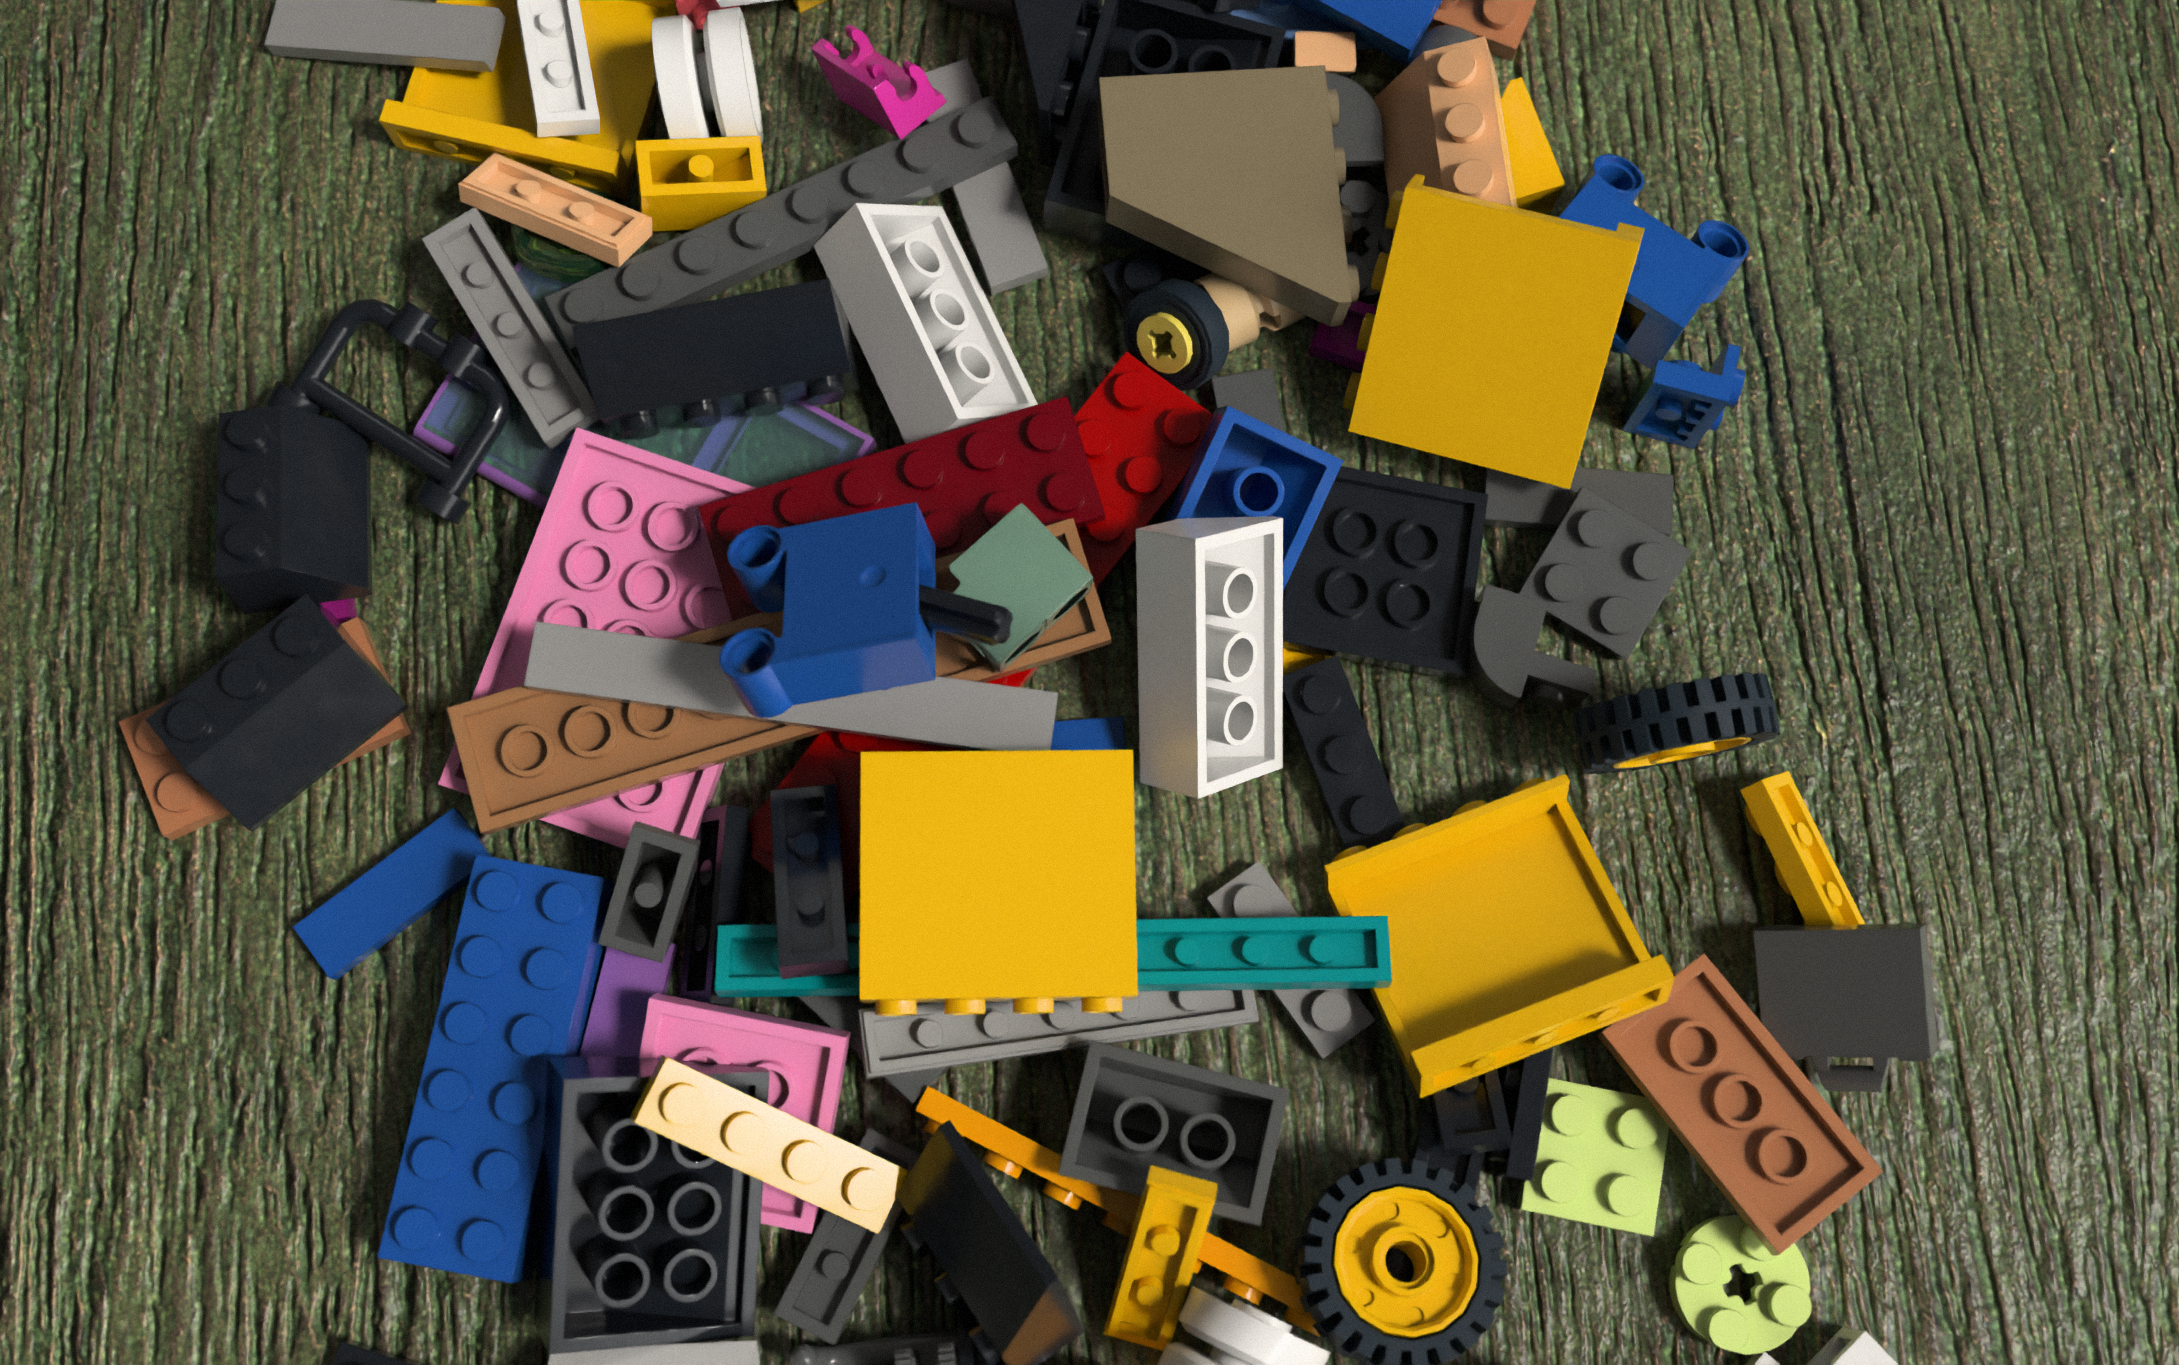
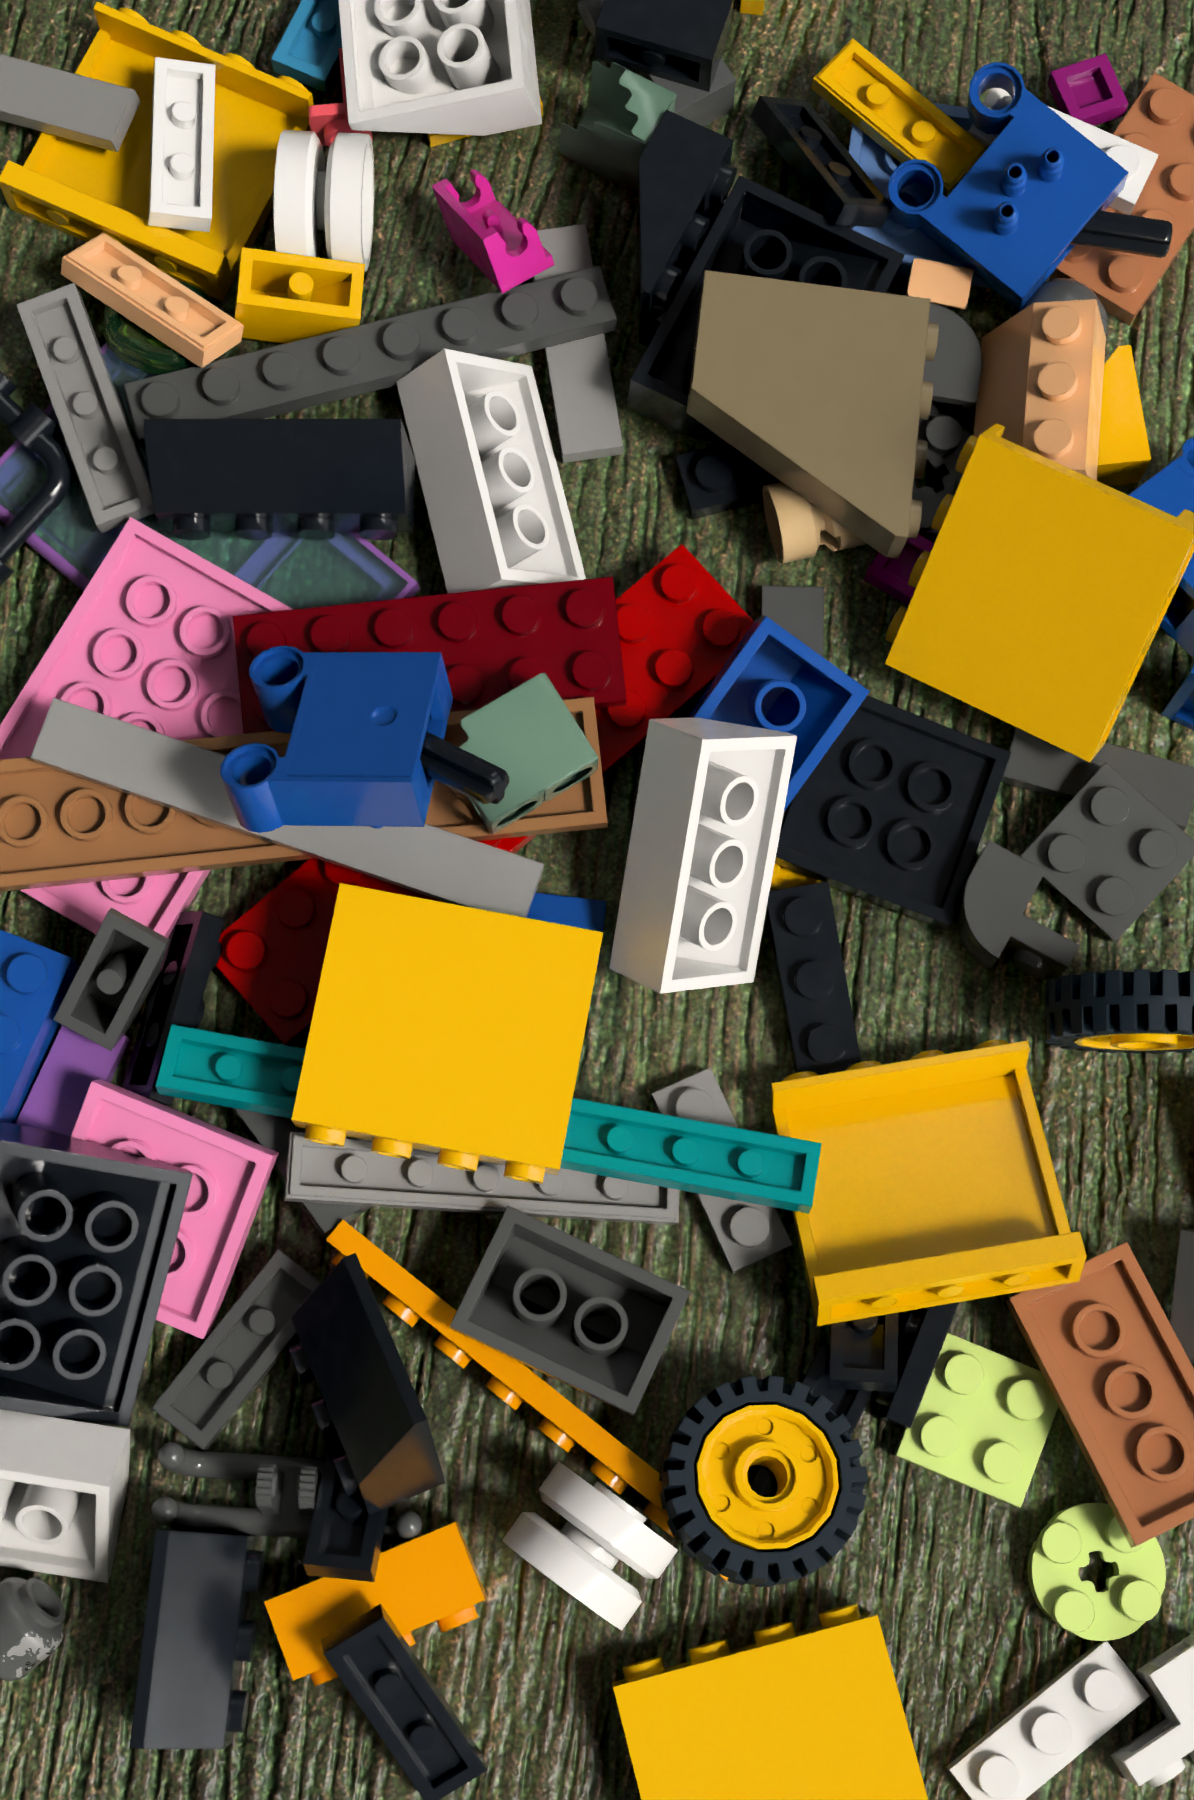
camera: 10 degrees right, 0 degrees up
plate [630,1054,908,1234] -> none
black plate [770,784,850,979] -> none
yellow tile [1103,1165,1218,1351] -> none
black wheel [1123,278,1230,391] -> none

